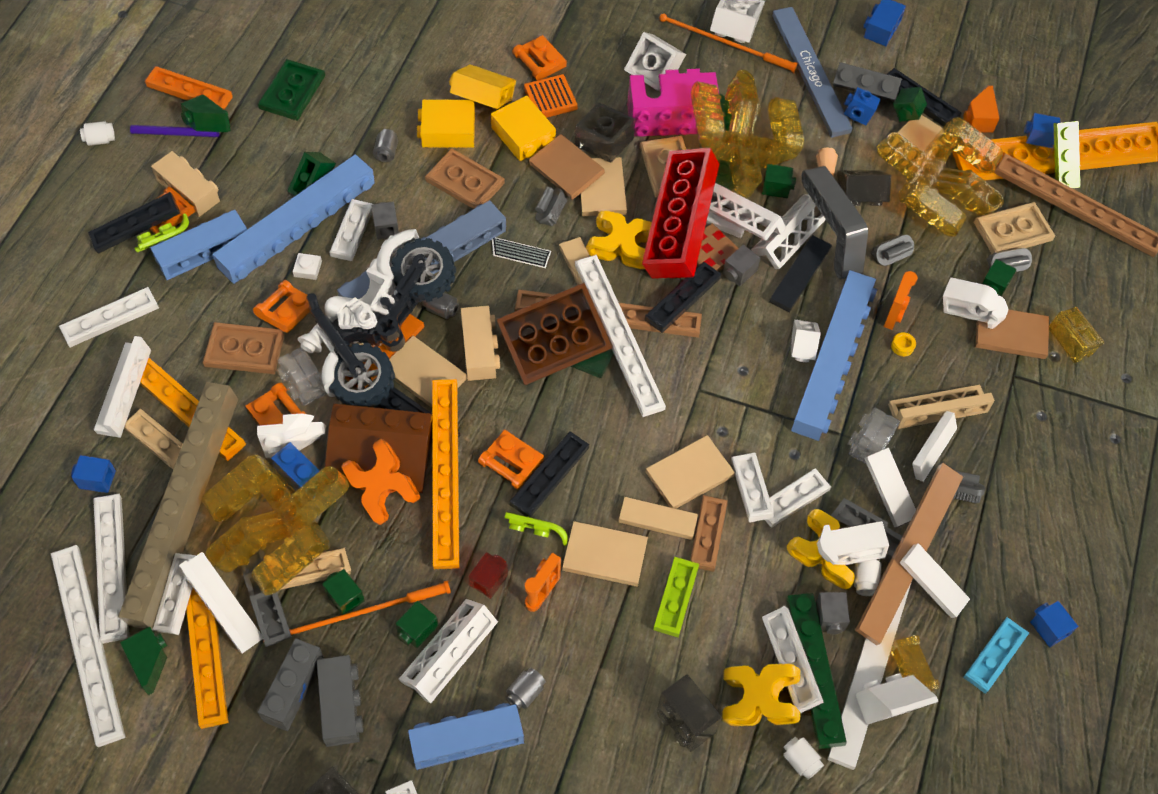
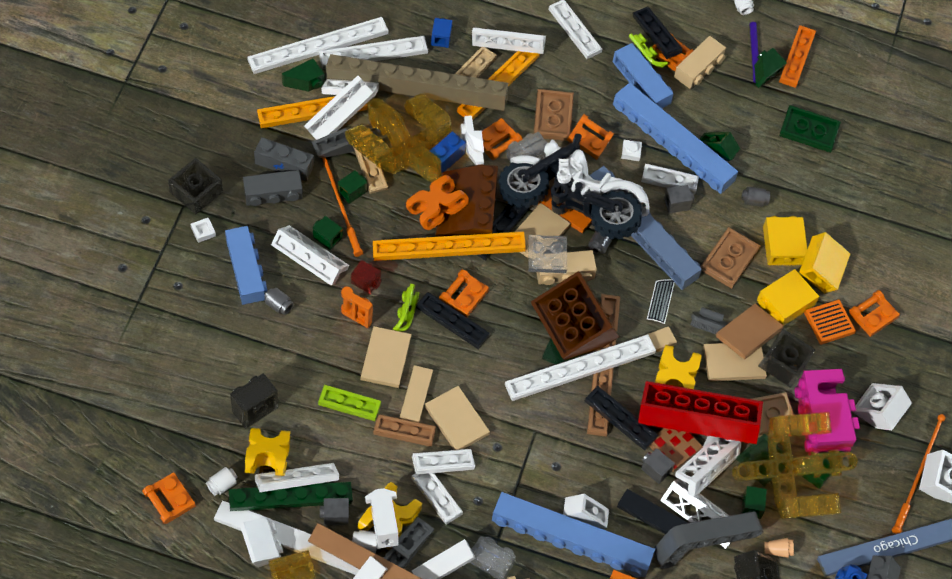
camera: 85 degrees right, 0 degrees up
none -> clear plate [528,235,567,273]

